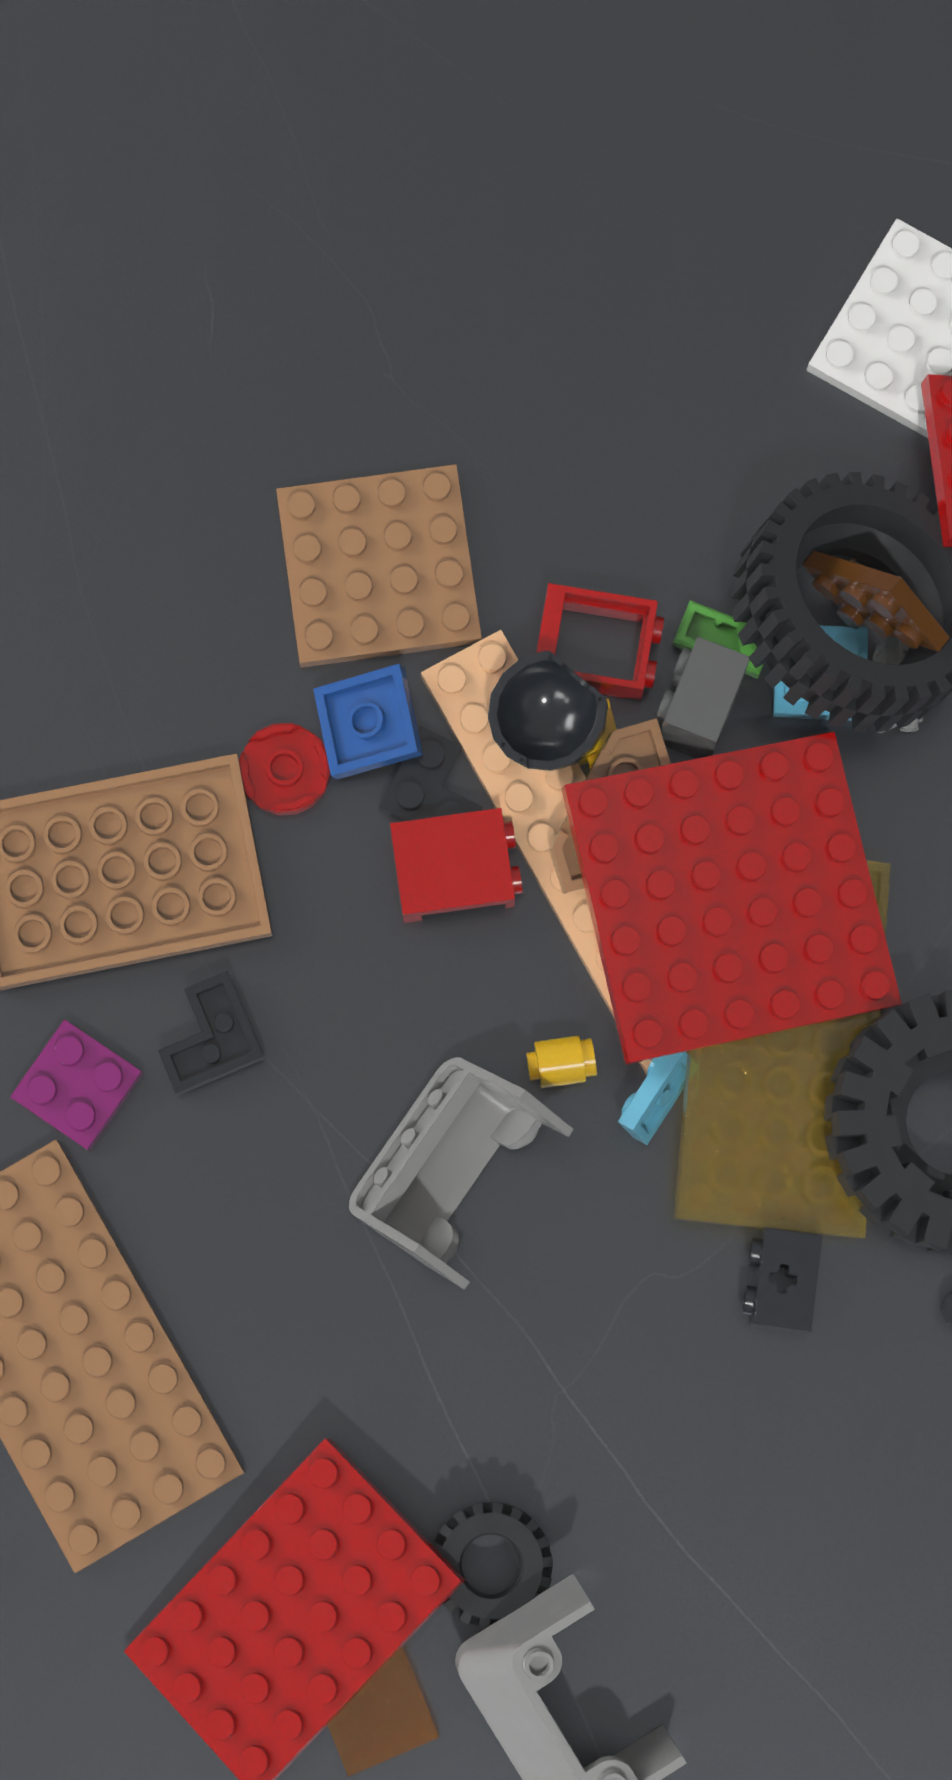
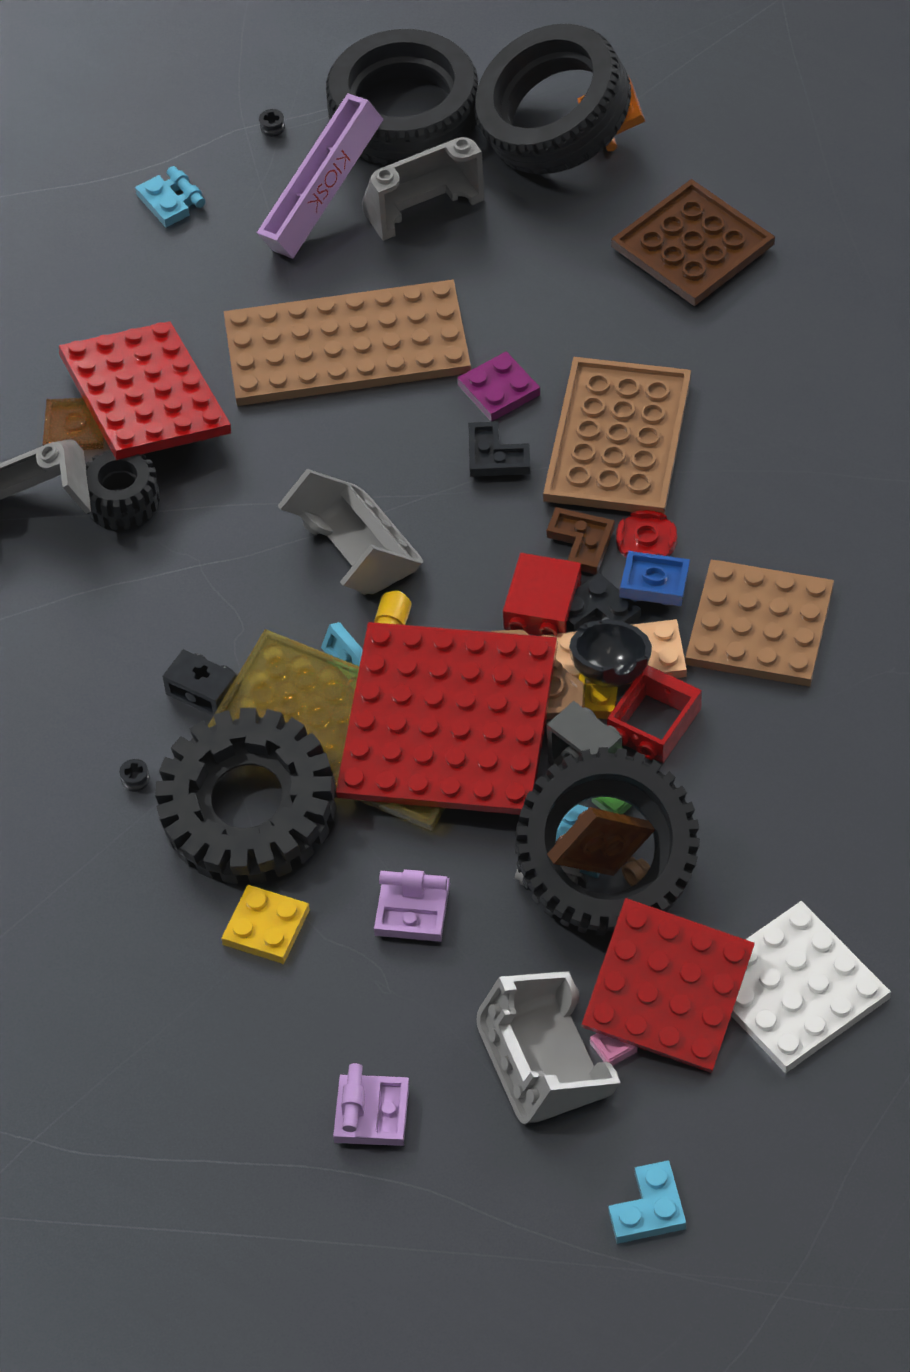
camera: 115 degrees right, 25 degrees down
none -> reddish brown plate [547,507,615,575]

